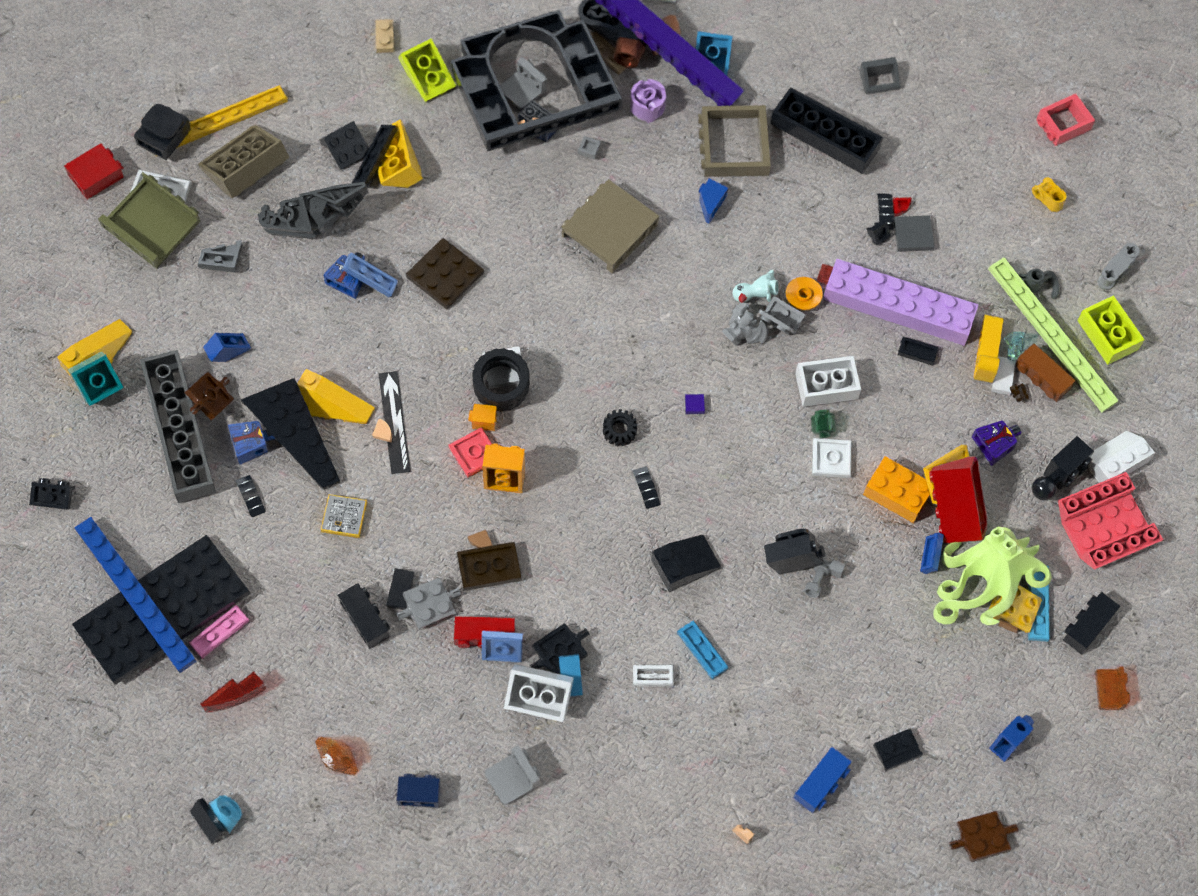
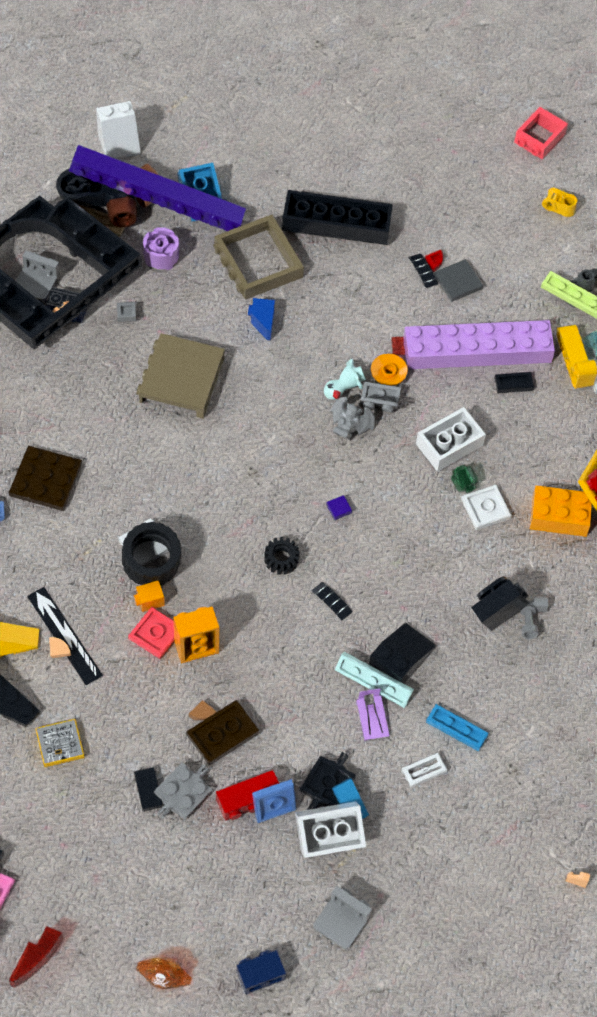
camera: 25 degrees left, 5 degrees down
black brick [338,583,390,649] -> none
dark grey tile [859,57,900,94] -> none
black tile [867,219,891,246] -> none
none -> light aqua tile [335,652,414,708]
none -> lavender piece [356,688,390,741]

